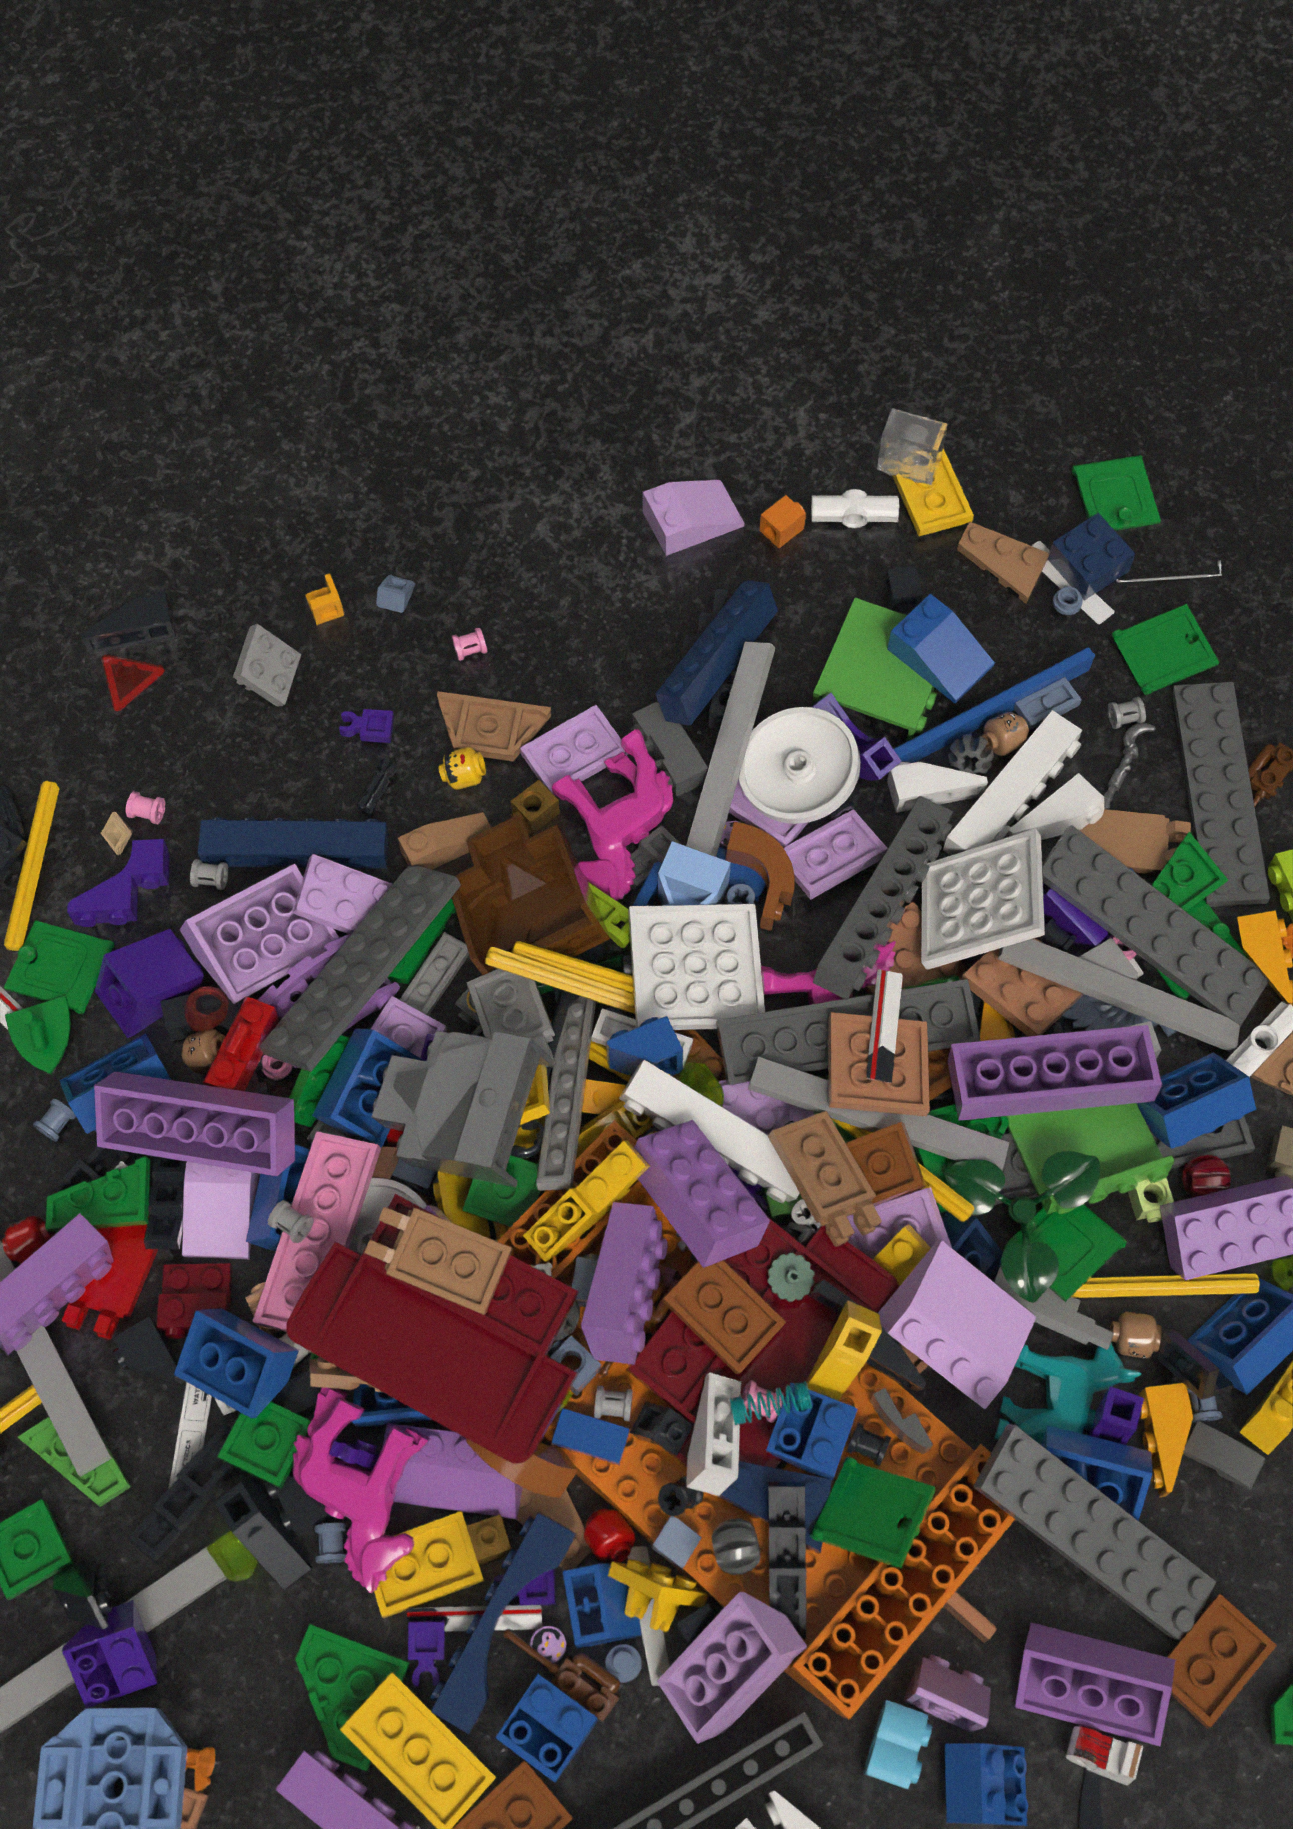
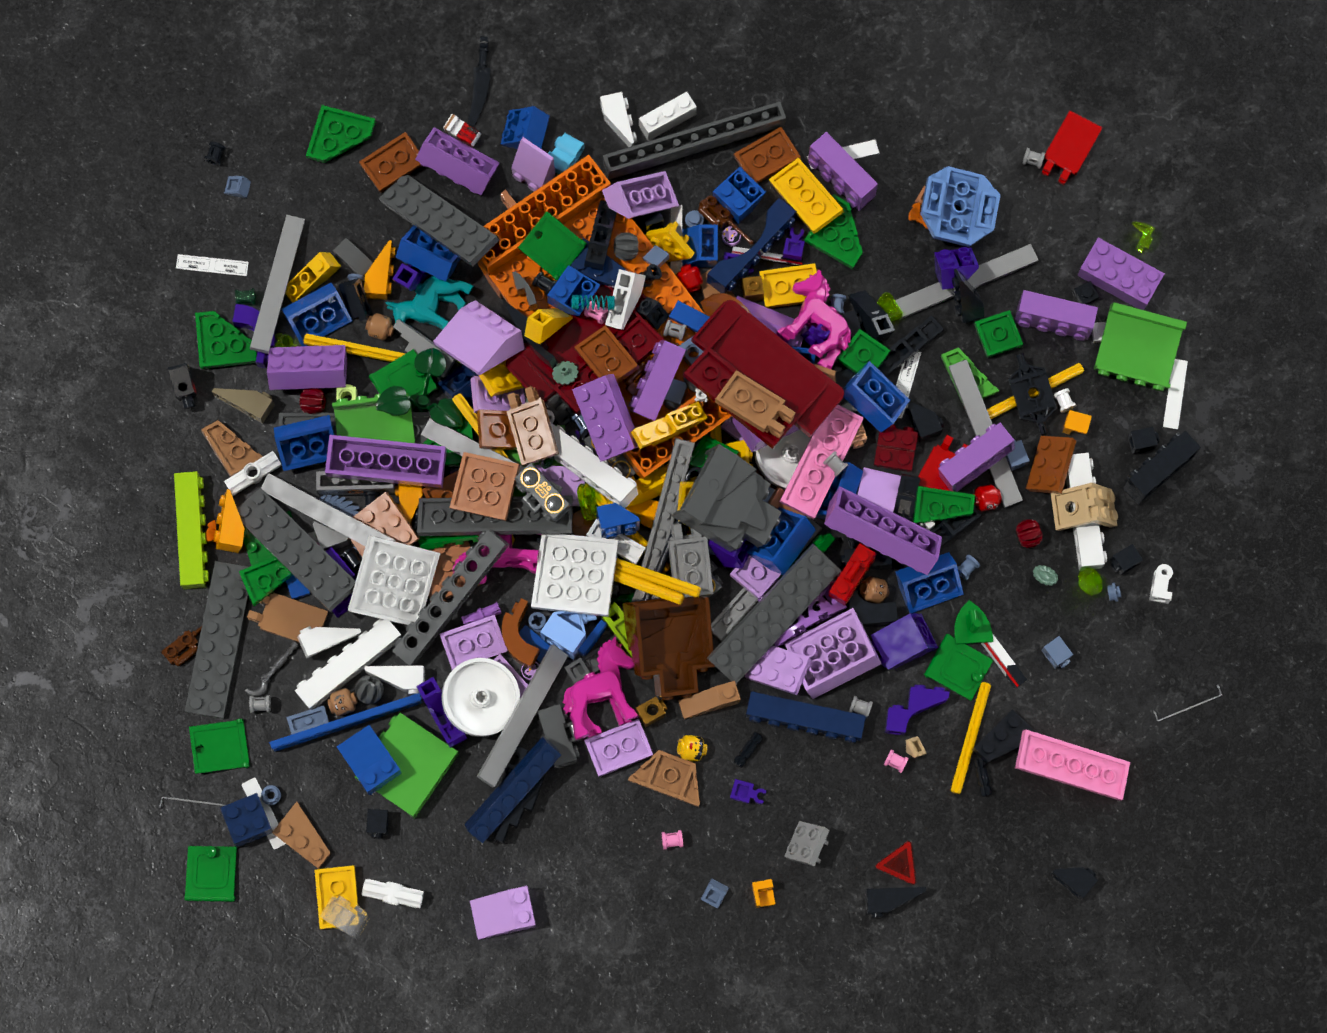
camera: 170 degrees left, 10 degrees up
clear red piece [184,986,229,1032] -> none
orange brick [759,495,806,548] -> none
sticker [866,969,903,1083] -> none
none -> medium lavender pin [461,602,502,625]
none -> dark grey piece [514,463,573,523]

